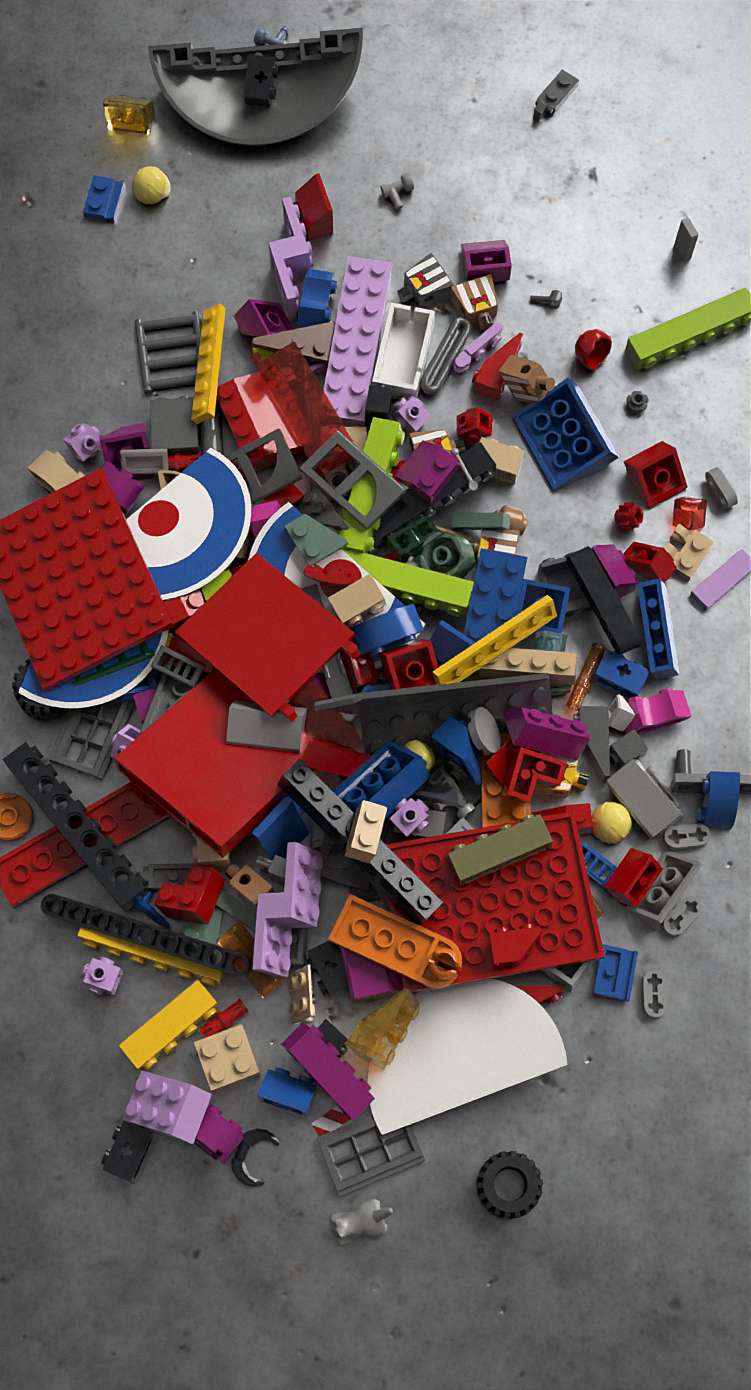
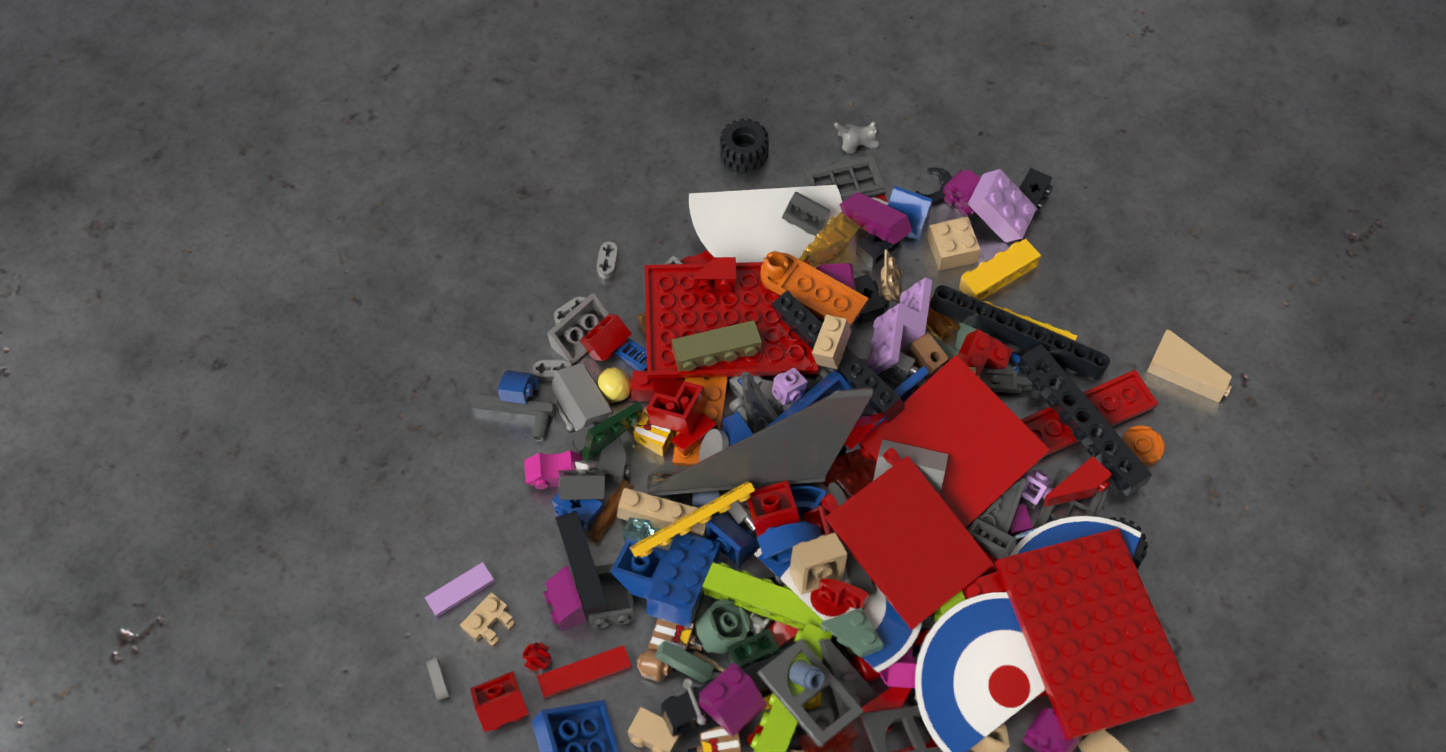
camera: 170 degrees left, 10 degrees down
lavender brick [82,957,124,995] -> none
red pin [198,998,249,1038] -> none
magenta slope [503,707,590,761] -> none
blue plate [593,944,638,1002] -> none
red slope [623,541,677,583] -> none
blue brick [637,578,680,680] -> none
clear red panel [672,496,707,530] -> none
none -> red tile [537,645,632,699]
none -> dark grey hinge [558,470,605,500]
none -> dark green wing [581,402,643,462]
none -> dark grey bracket [782,192,830,237]
none -> sand blue brick [789,660,825,691]
none -> red slope [1043,456,1112,507]

